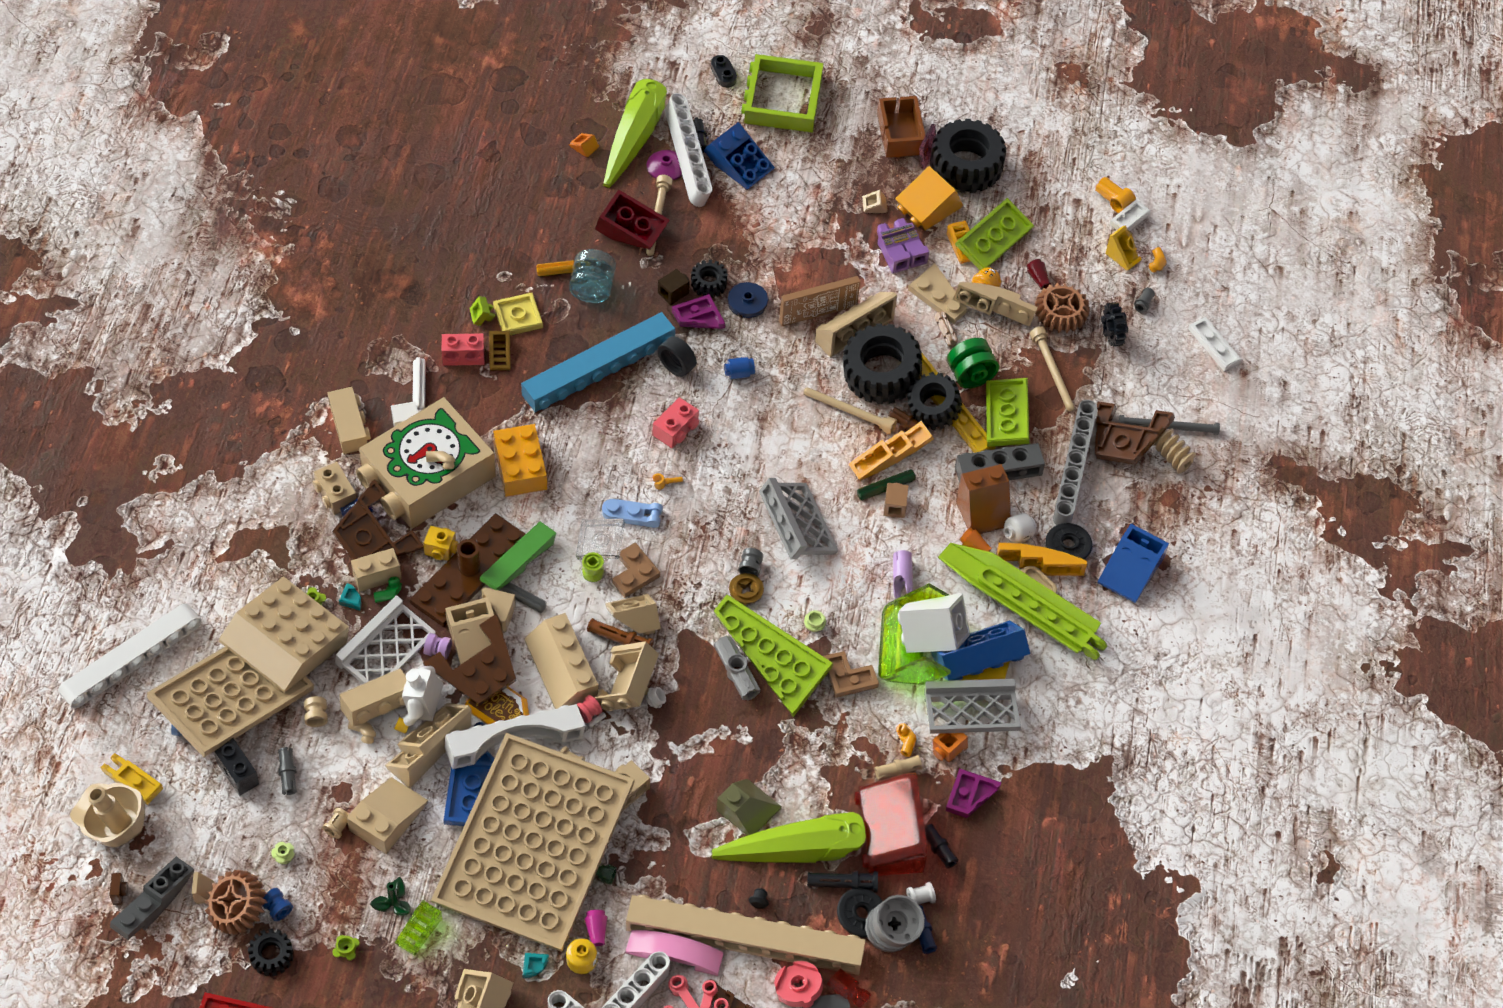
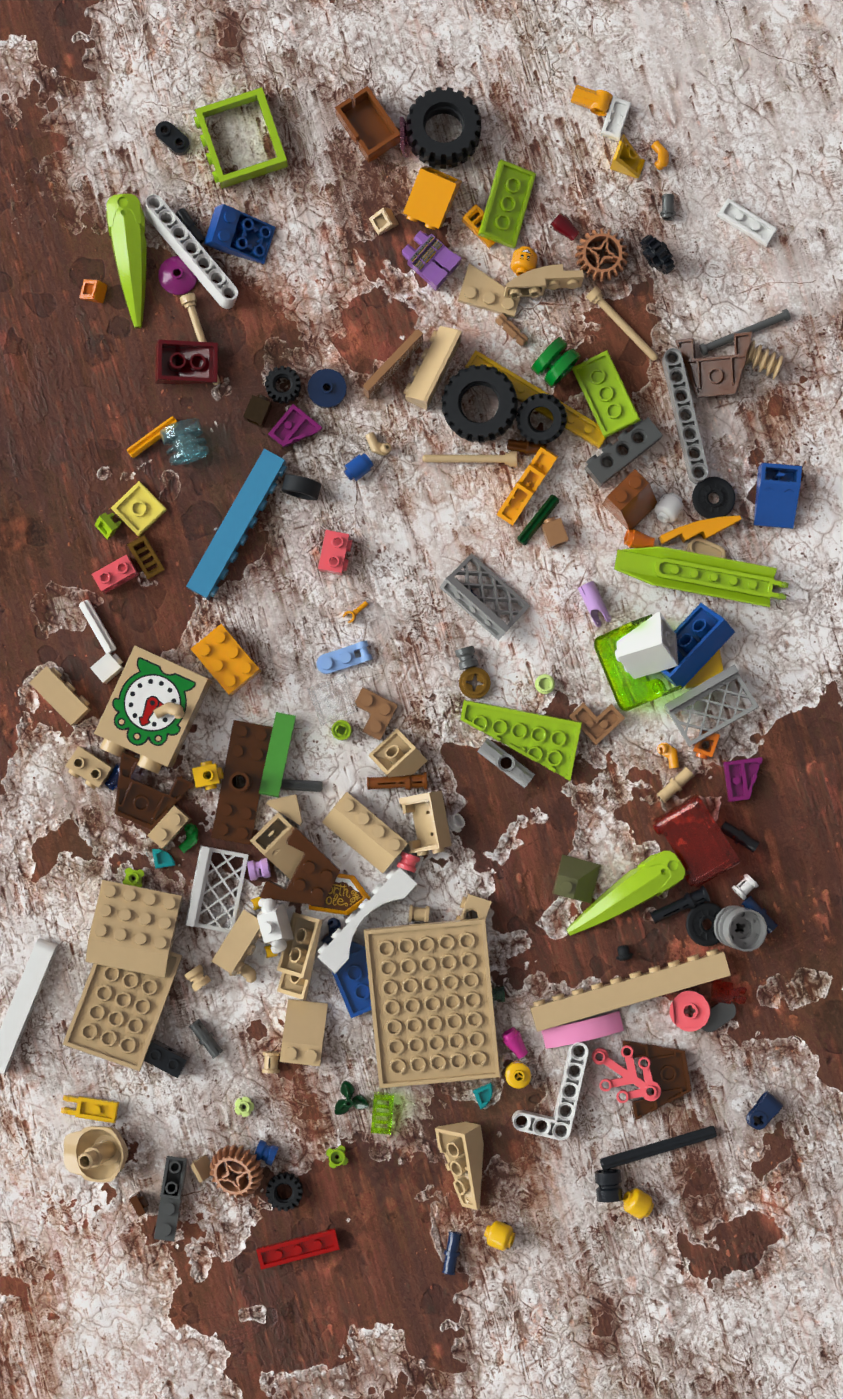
camera: 25 degrees left, 30 degrees up
none -> tan arm [365,432,392,456]

